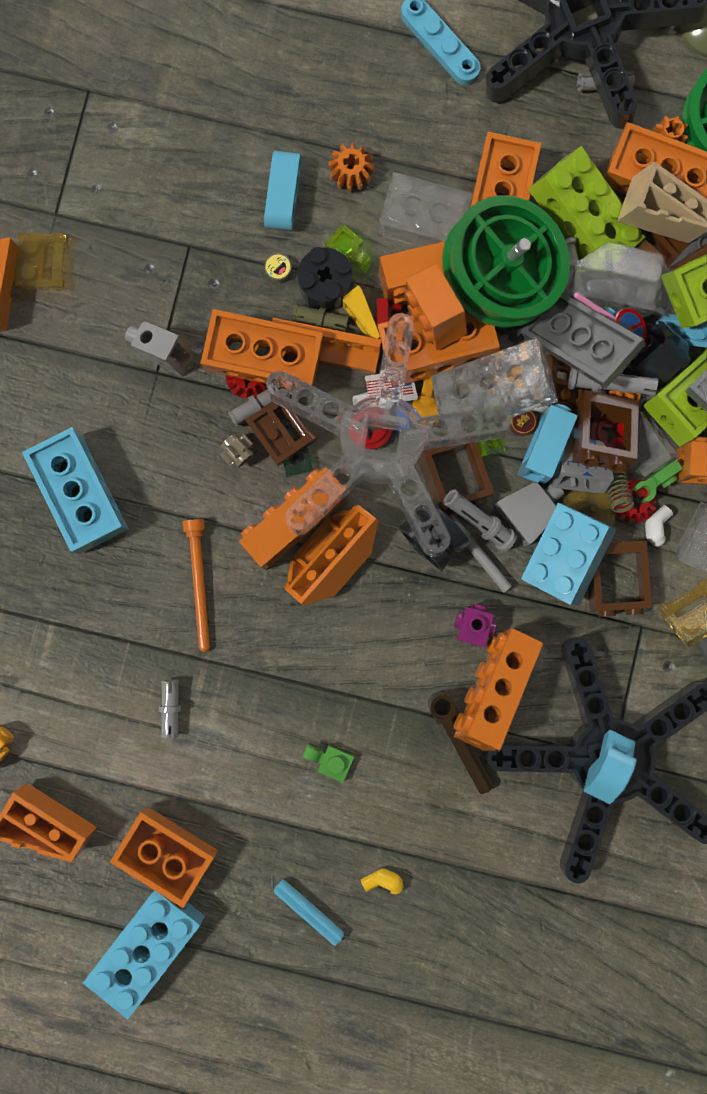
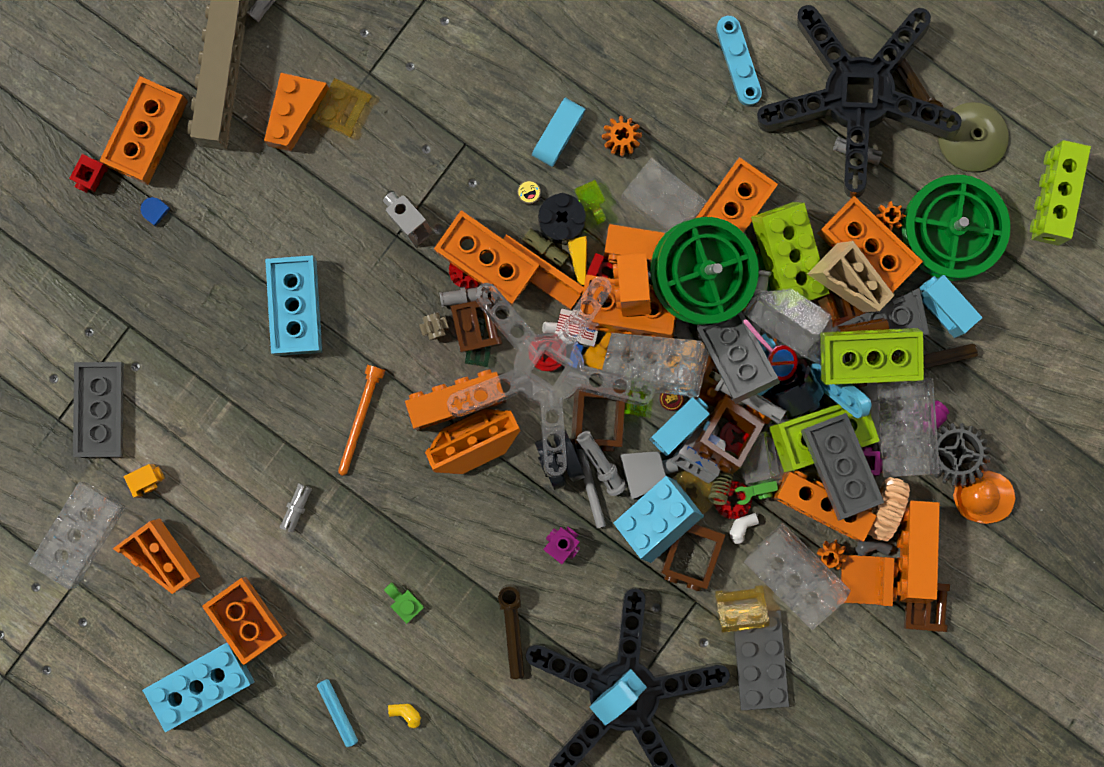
camera: 20 degrees right, 0 degrees up
orange brick [454,628,543,751] -> none

